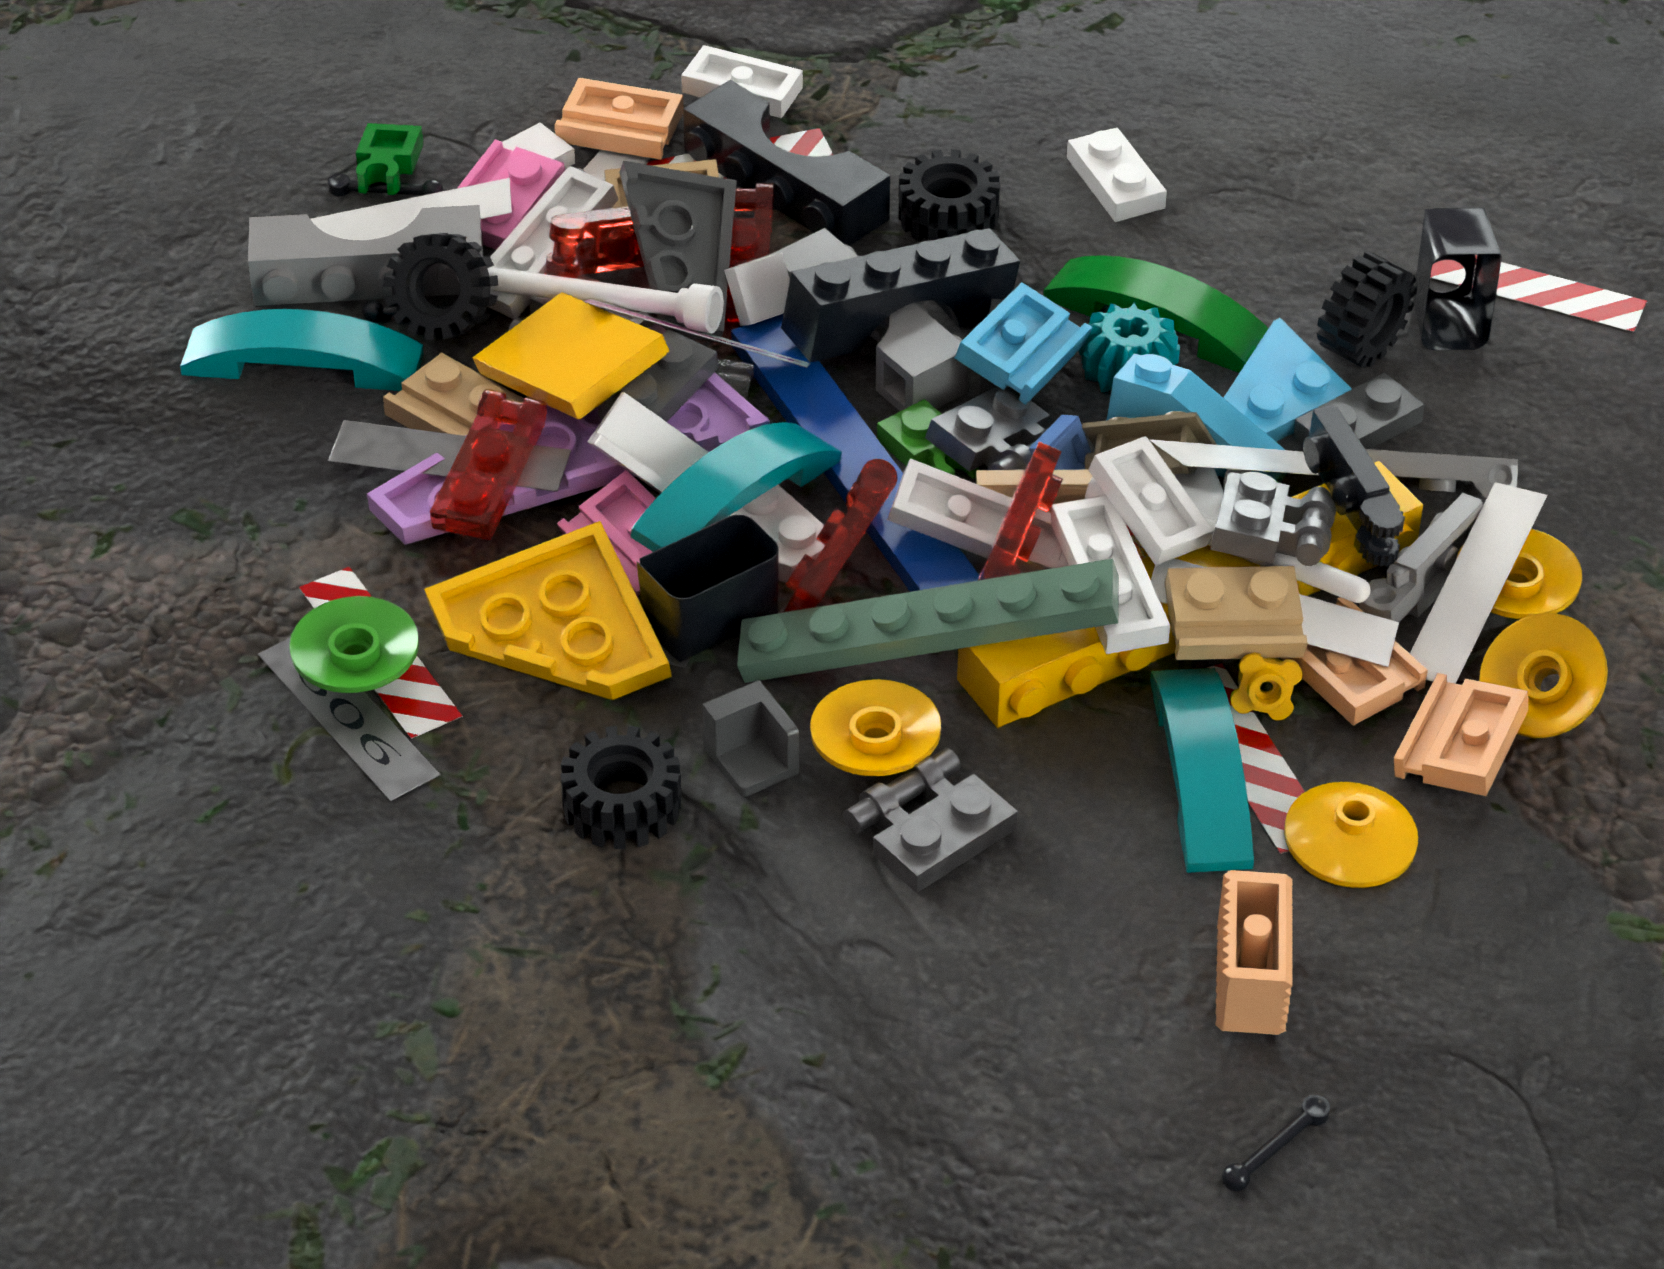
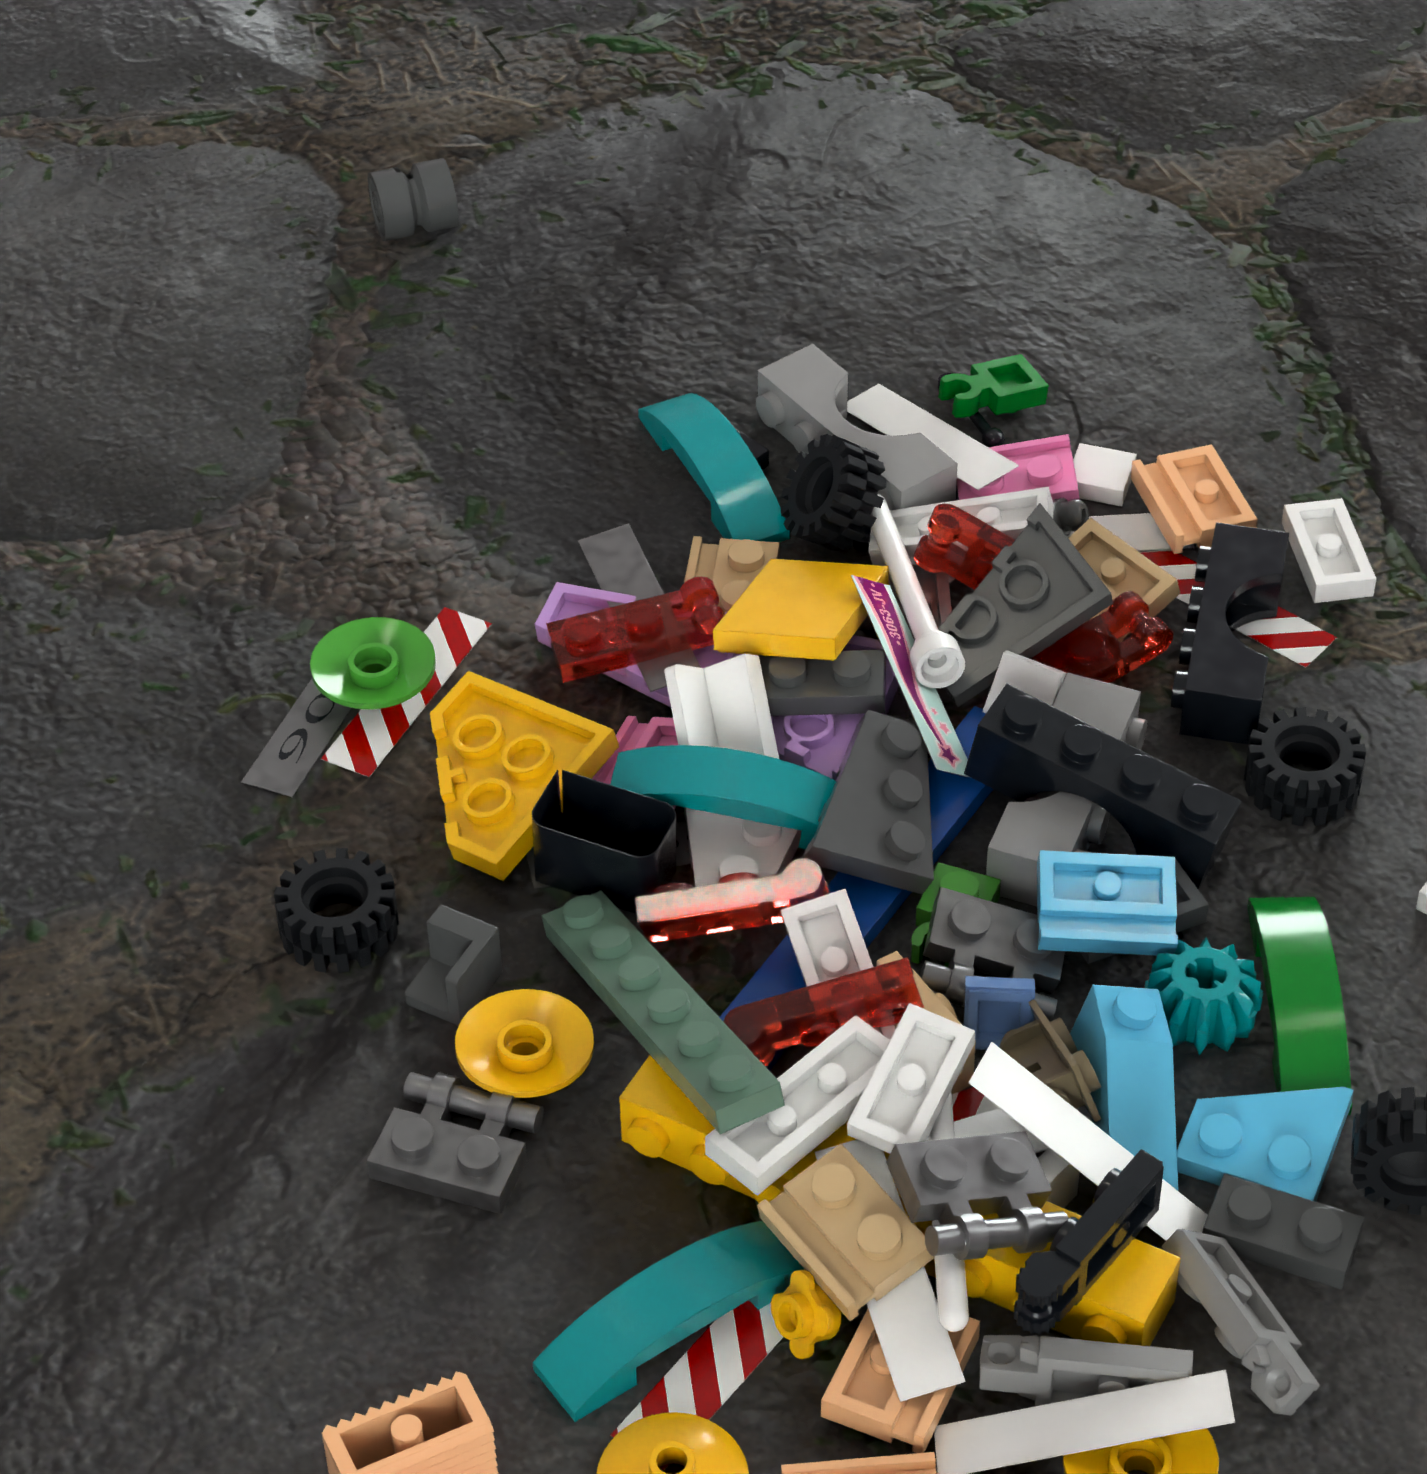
camera: 60 degrees right, 0 degrees up
none -> dark grey wing [801,710,934,894]

